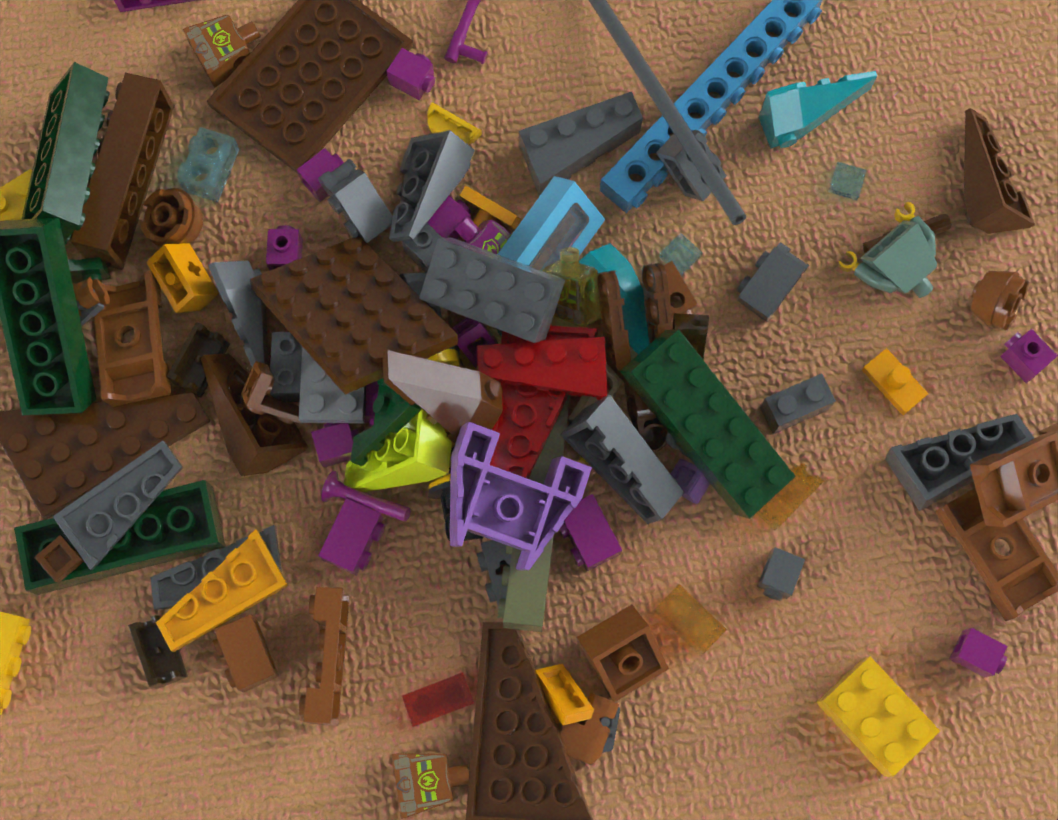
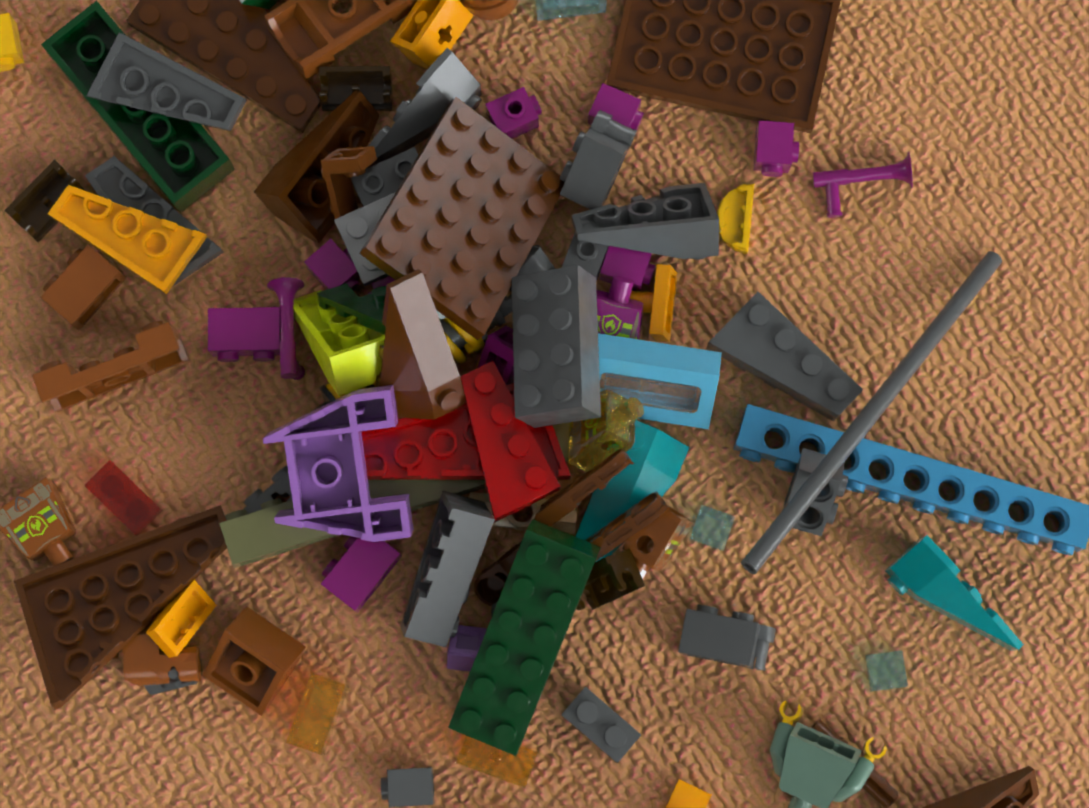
camera: 65 degrees right, 5 degrees up
reddish brown plate [35,535,84,583] -> none

